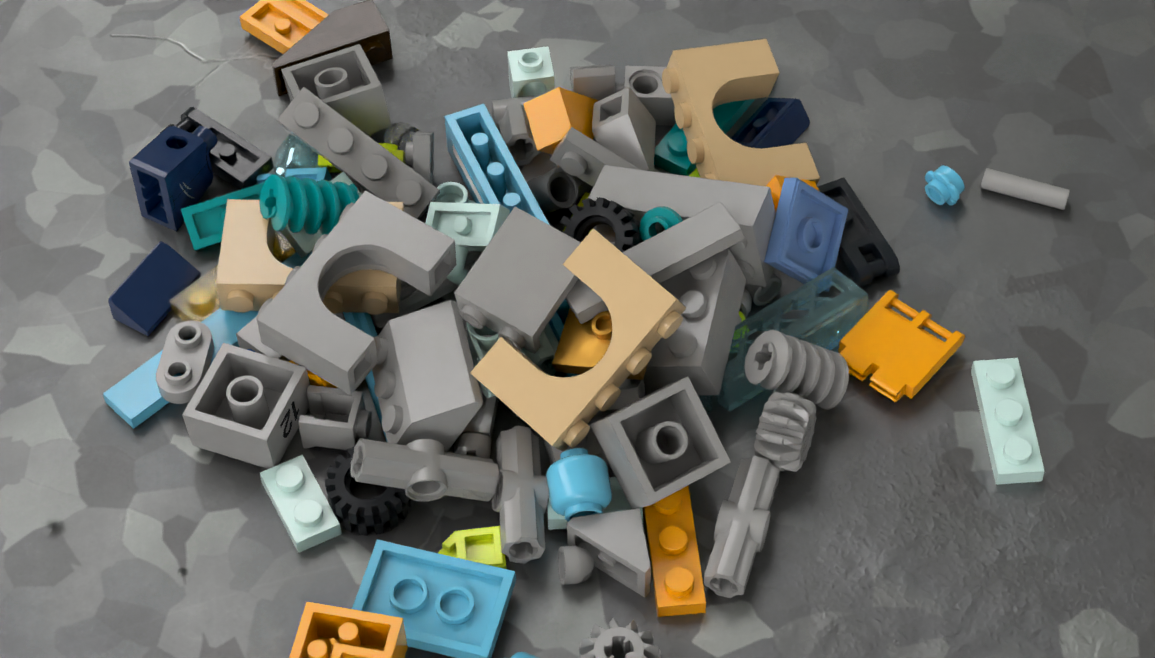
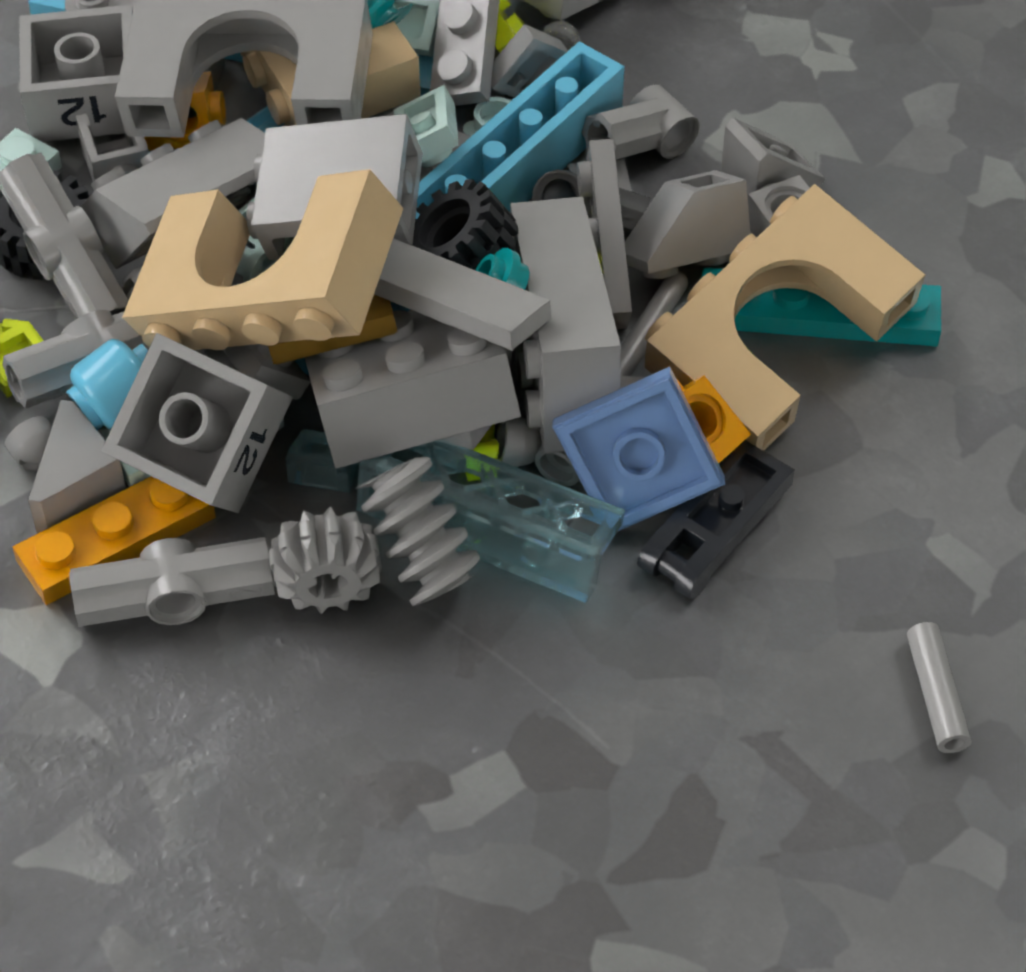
camera: 60 degrees right, 0 degrees up
light aqua brick [507,46,555,98] -> none
light orange slope [523,87,598,155] -> none
dark blue slope [730,98,810,149] -> none
light orange plate [838,290,965,402] -> none
medium azure plate [925,165,965,205] -> none
light aqua plate [971,358,1045,485] -> none

